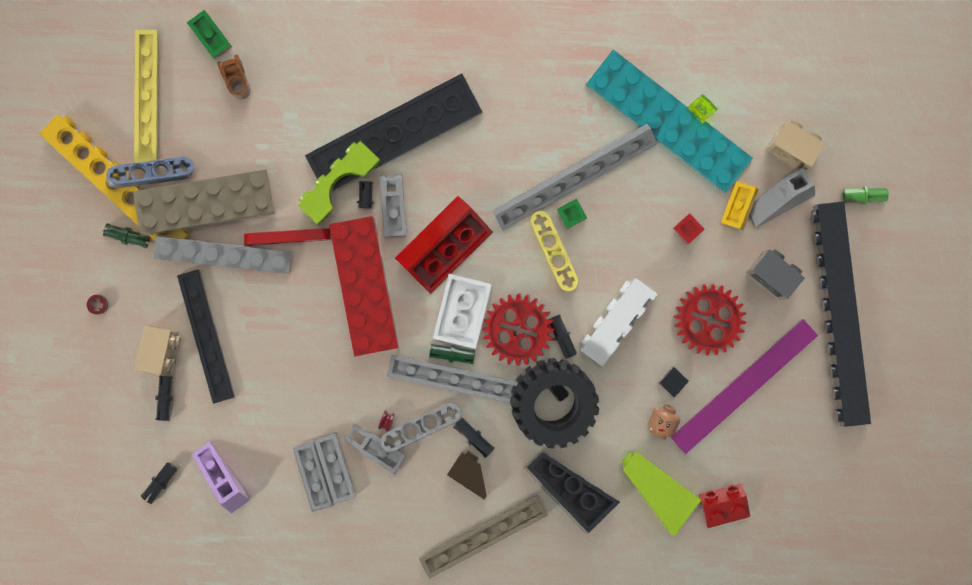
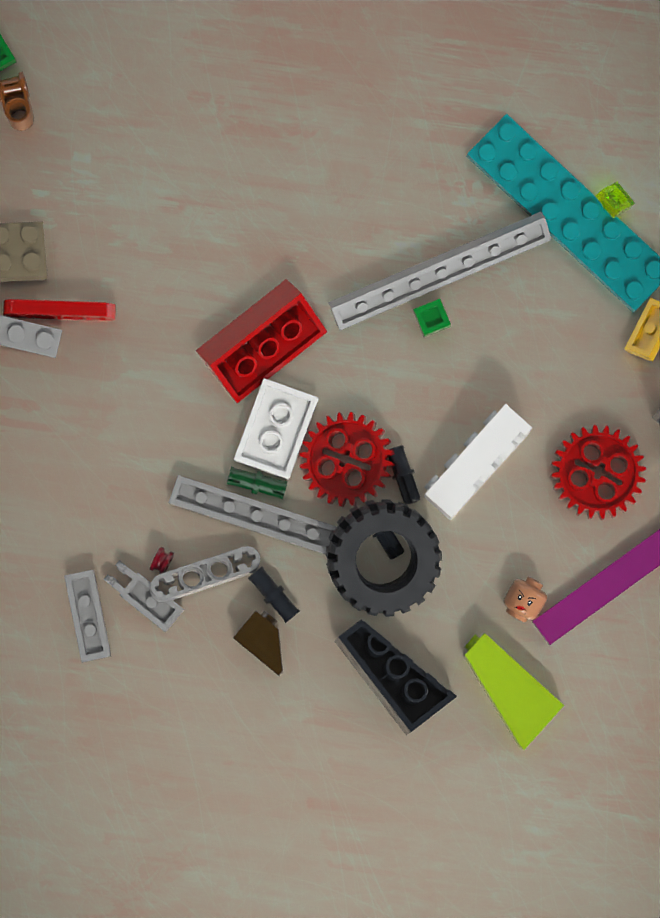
camera: 10 degrees right, 5 degrees down
light grey tile [293,441,334,512] -> none
lime arch [298,141,381,226] -> none
black plate [305,73,483,192] -> none
red brick [329,216,400,357] -> none
black pin [356,181,374,209] -> none
light grey plate [380,174,407,237] -> none
dark tan plate [419,495,548,579] -> none
light yellow beam [530,211,578,292] -> none
black slope [658,366,689,398] -> none
red plate [673,213,705,245] -> none
red bracket [698,484,751,528] -> none

